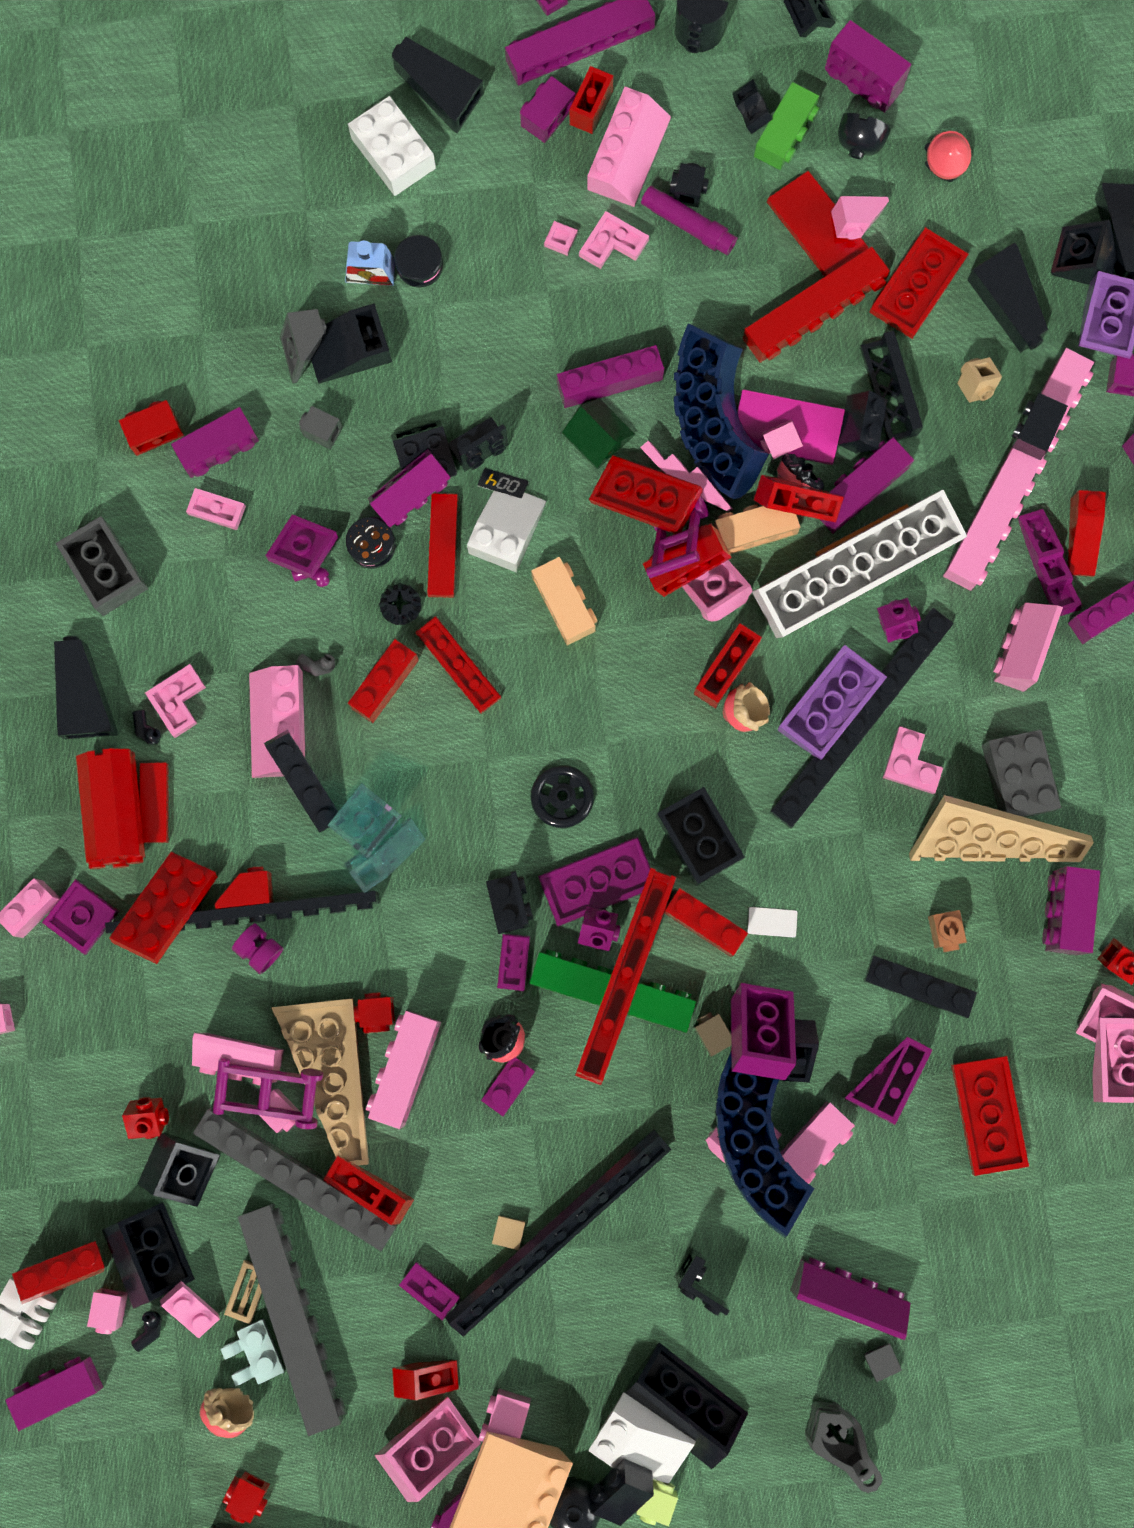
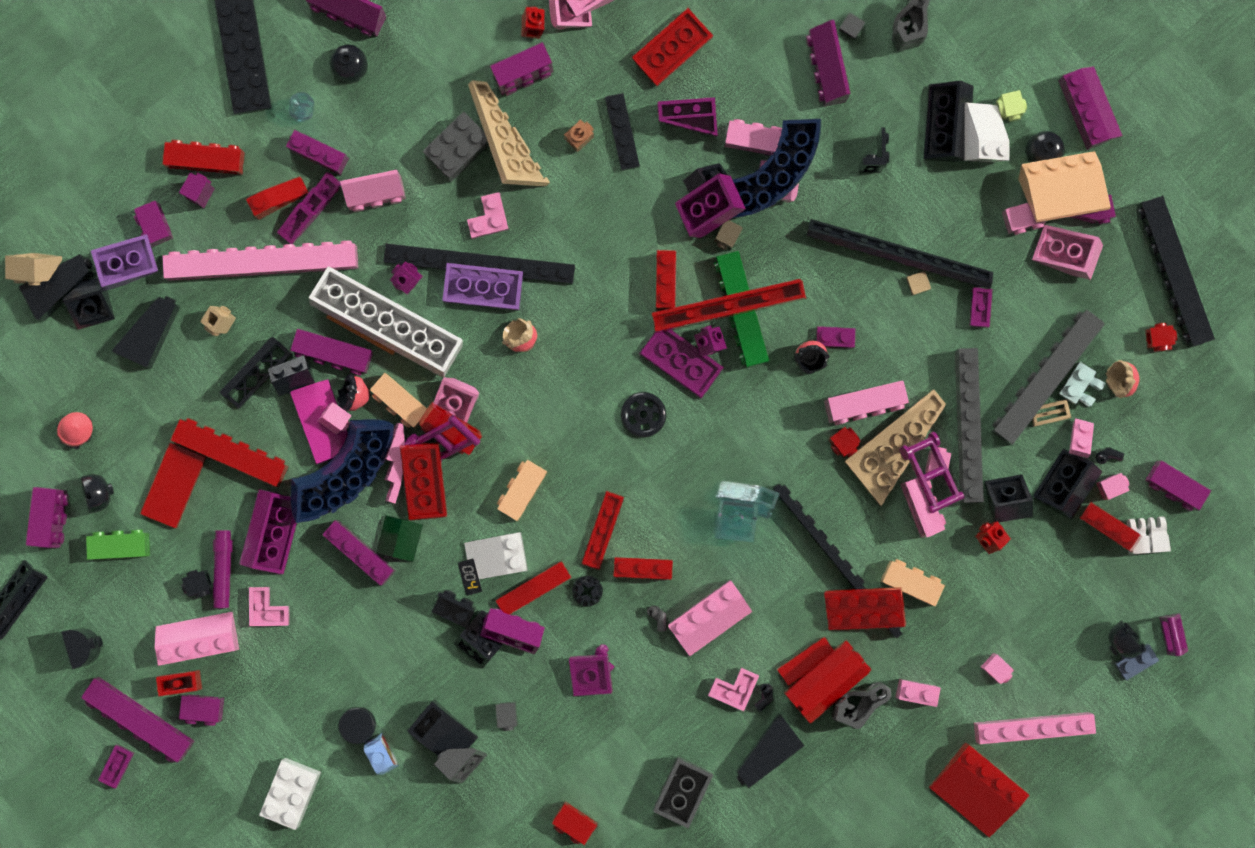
camera: 130 degrees left, 5 degrees up
magenta tile [42,879,120,955] -> none
magenta brick [171,407,259,478] -> none
bright pink plate [186,488,246,530] -> none
red slope [215,867,274,909] -> none
magenta wheel [232,923,284,975] -> none
black plate [264,729,343,833] -> none
red slope [323,1156,414,1225] -> none
black head [346,517,396,569] -> none
black slope [392,37,484,134] -> none
red slope [392,1360,459,1400] -> none
black bracket [486,870,534,934] -> none
magenta plate [497,934,530,991] -> none
bright pink tile [544,221,578,256] -> none
black brick [591,1459,654,1526] -> none
black brick [656,787,745,886] -> none
red brick [694,623,762,709] -> none
black slope [732,79,773,134] -> none
white sticker [748,907,797,937] -> none
red slope [754,474,844,523] -> none
bright pink slope [831,196,889,240] -> none
red plate [869,227,969,339] -> none
black brick [1011,393,1068,460] -> none
none -> magenta slope [239,489,297,574]
none -> dark grey piece [831,682,891,729]
none -> light nougat brick [880,559,945,607]

